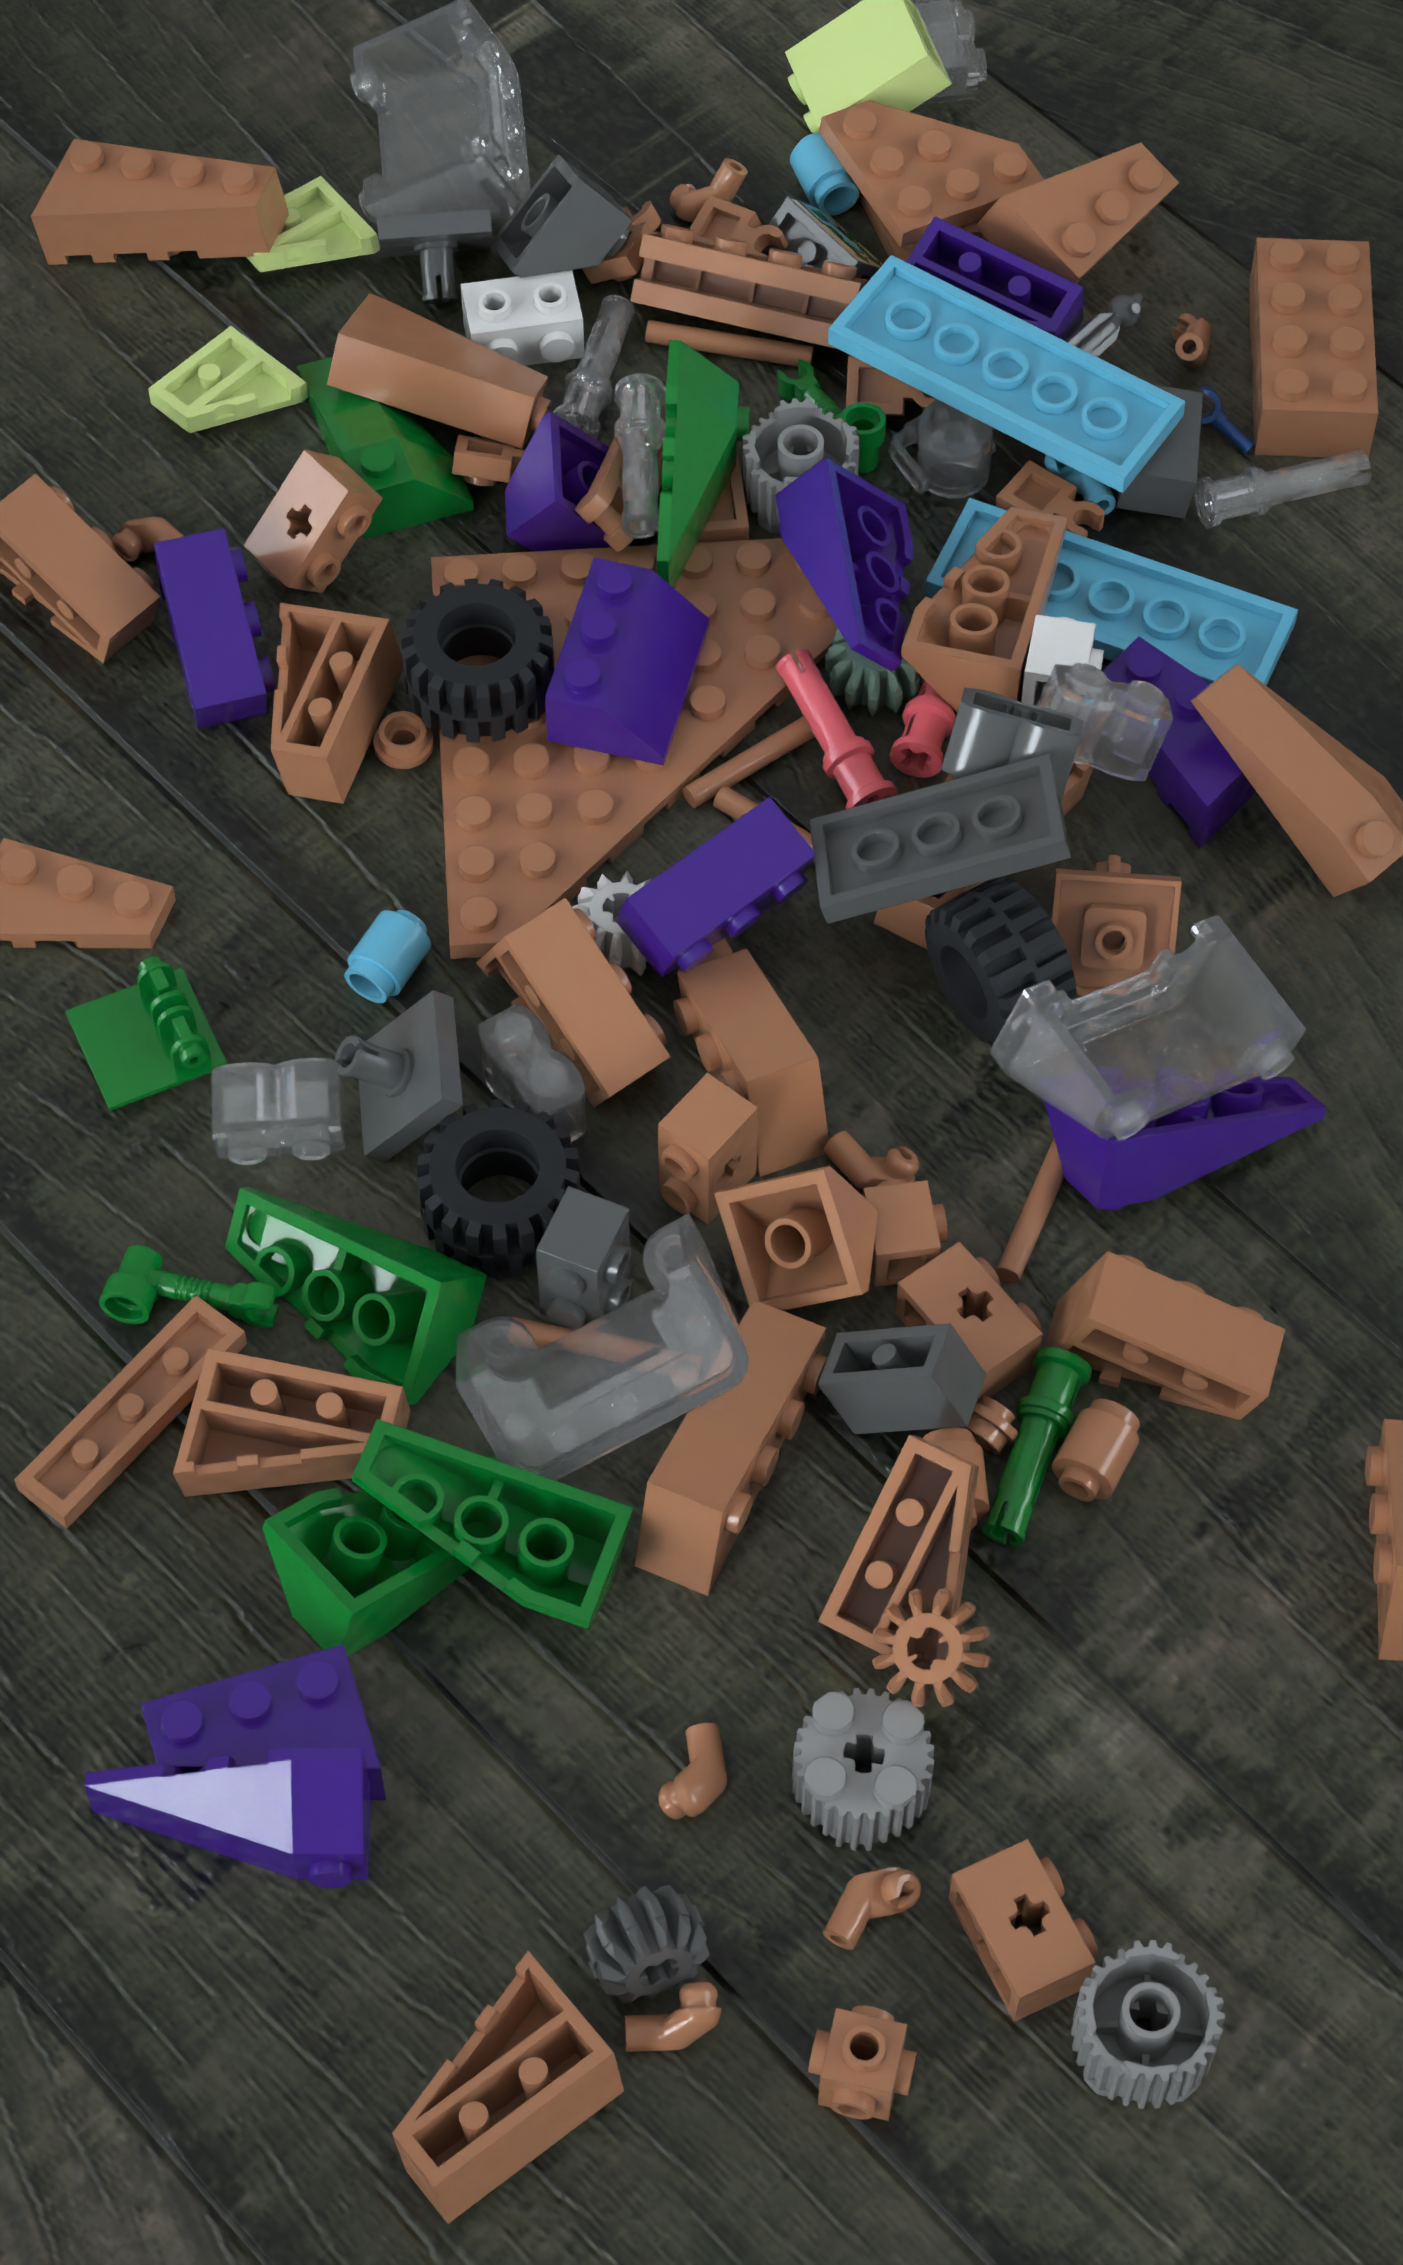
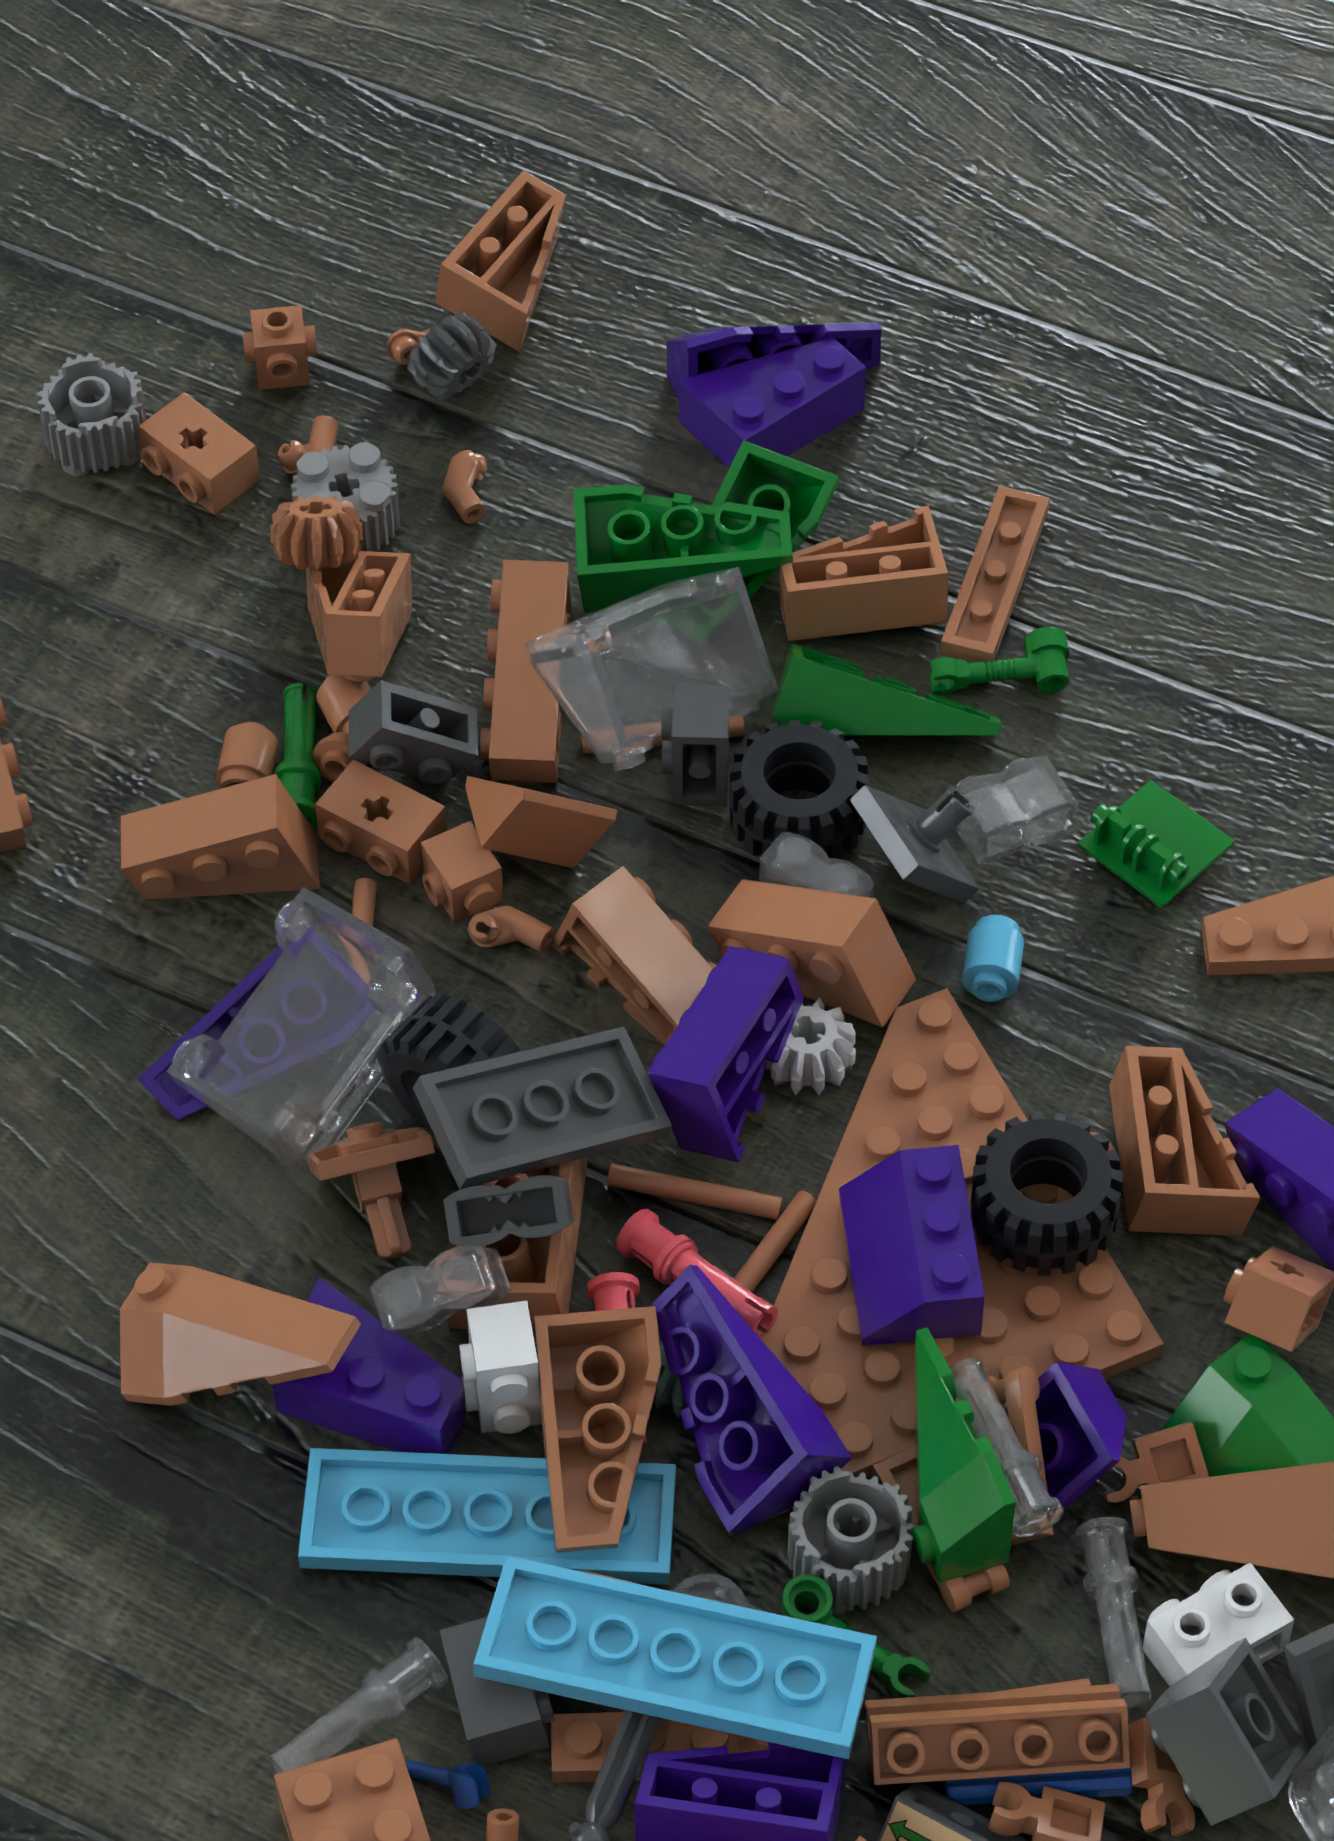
camera: 160 degrees right, 5 degrees down
nougat brick [658,1072,758,1225] -> none

